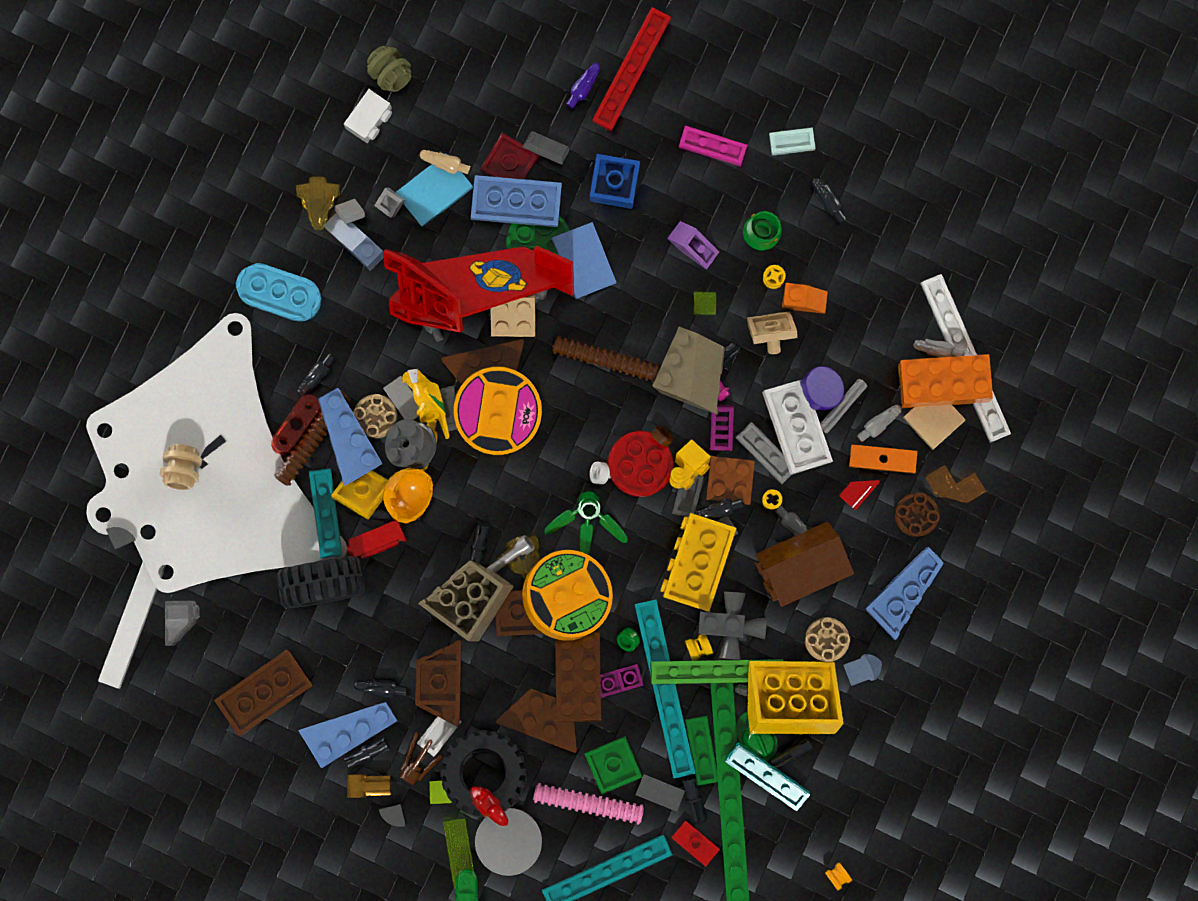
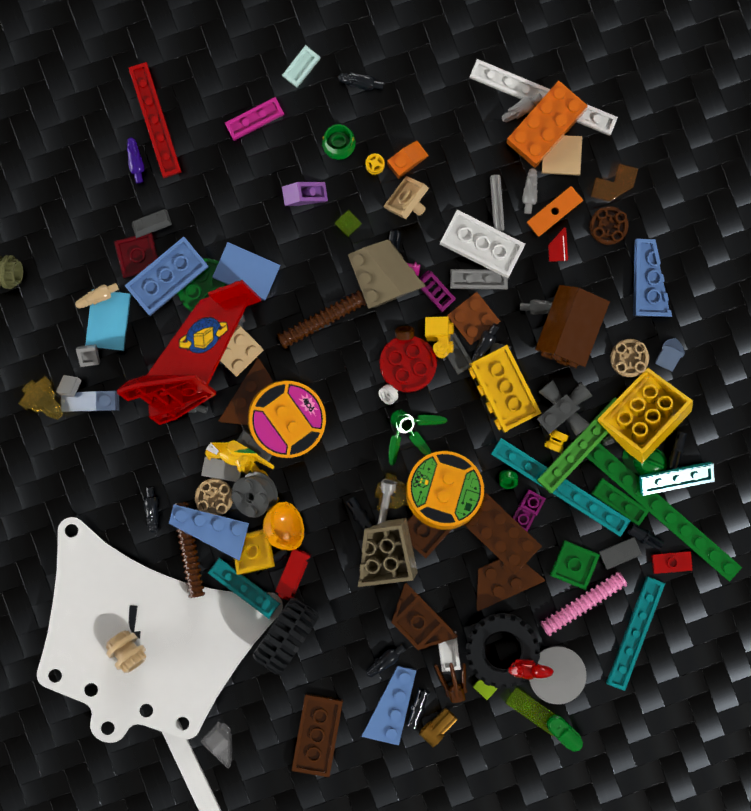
camera: 45 degrees left, 5 degrees up
dark grey tile [106,527,136,549] -> none
medium azure tile [236,263,321,321] -> none
clear red piece [271,395,320,455] -> none
white brick [344,89,392,143] -> none
dark grey tile [379,804,406,827] -> none
blue brick [590,154,640,209] -> none
yellow bush [762,490,782,510] -> none
dark purple tile [800,366,844,410] -> none

